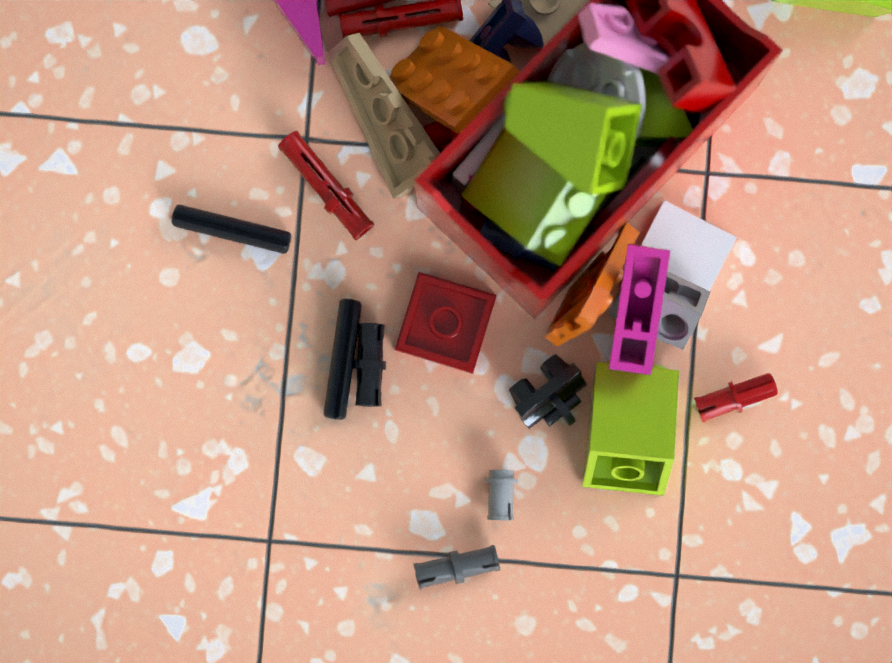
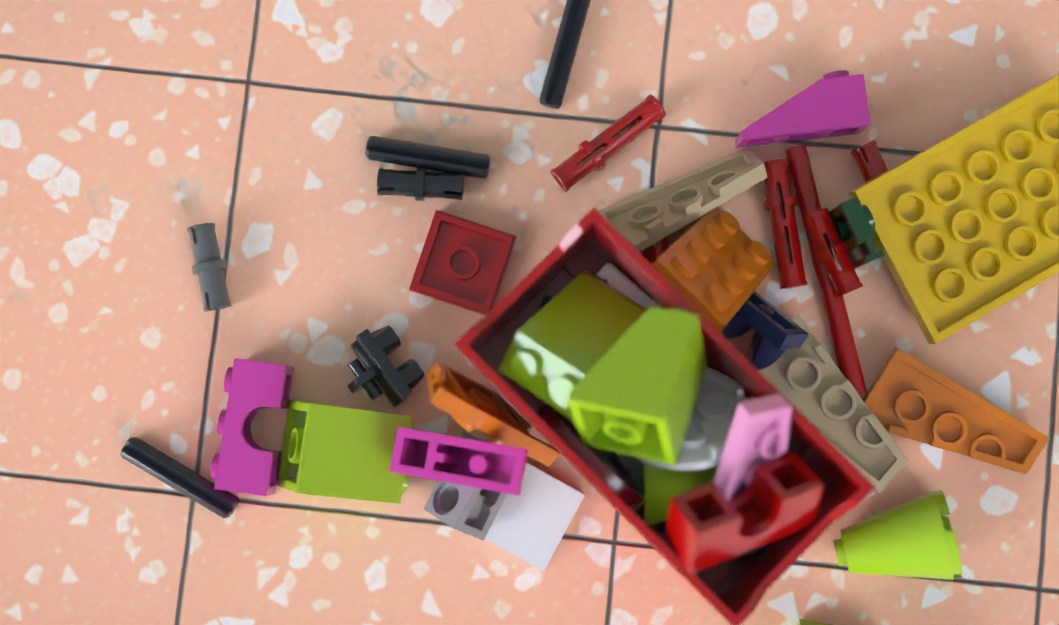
camera: 90 degrees right, 0 degrees up
light grey pin [485,470,518,520] -> none
red axle [694,373,778,422] -> none
none -> black axle [120,437,239,518]
none -> dark pink arch [211,358,294,496]

